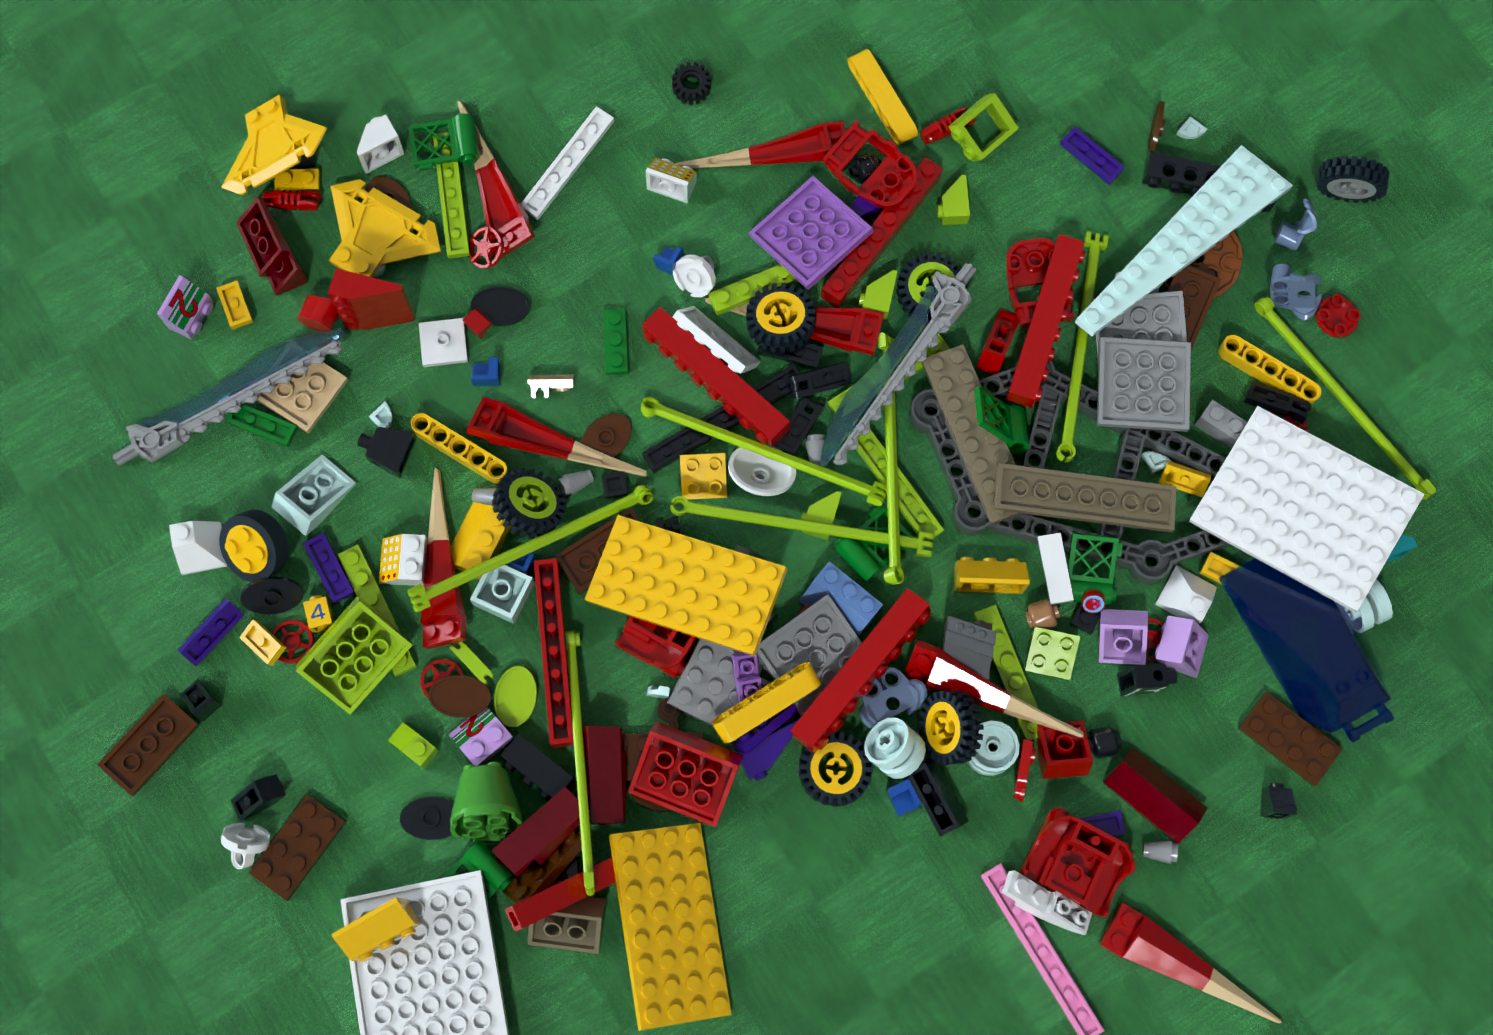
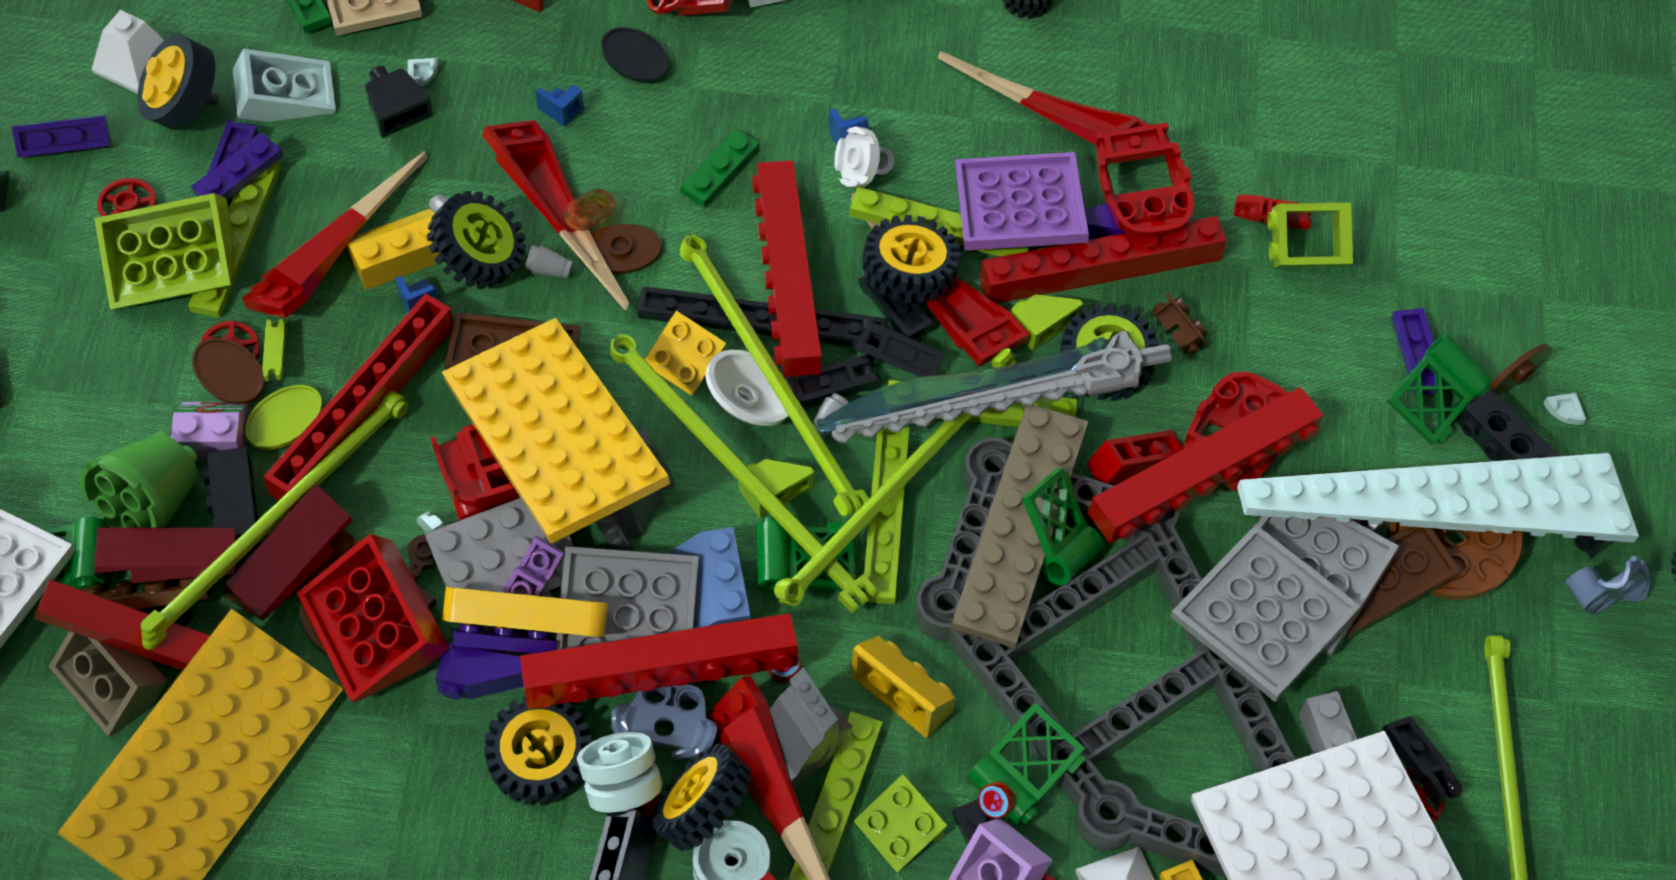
camera: 40 degrees right, 15 degrees down
yellow plate [239,619,287,666] -> none
black piece [240,577,303,614] -> none
yellow brick [303,595,335,633] -> none
white slope [379,534,428,586] -> none
lime slope [388,722,439,769] -> none
black piece [400,797,454,840] -> none
lime hinge [407,485,653,612] -> none
yellow beam [411,413,509,485] -> none
white plate [419,318,468,367] -> none
red slope [462,308,492,339] -> none
light aqua brick [470,565,535,624] -> none
plate [528,374,574,398] -> none
black plate [602,472,628,499] -> none
white slope [646,158,697,204] -> none
black wheel [656,516,680,534] -> none
white plate [673,306,761,374] -> none
yellow beam [847,49,918,146] -> none
black head [848,153,882,184] -> none
blue panel [886,779,922,816] -> none
lime slope [936,175,970,225] -> none
dark tan plate [994,463,1176,532] -> none
medium nougat head [1025,599,1061,629] -> none
white tile [1037,533,1074,605] -> none
lime hinge [1056,231,1109,463] -> none
light aqua tile [1141,451,1172,475] -> none
yellow plate [1159,461,1211,498] -> none
yellow beam [1218,335,1321,404] -> none
sand blue piece [1270,264,1322,321] -> none
red dish [1316,294,1361,338] -> none
none -> dark purple plate [191,132,283,200]
none -> clear orange plate [564,189,616,231]
none -> reddish brown hinge [1153,292,1209,355]
none -> green piece [1386,333,1492,444]

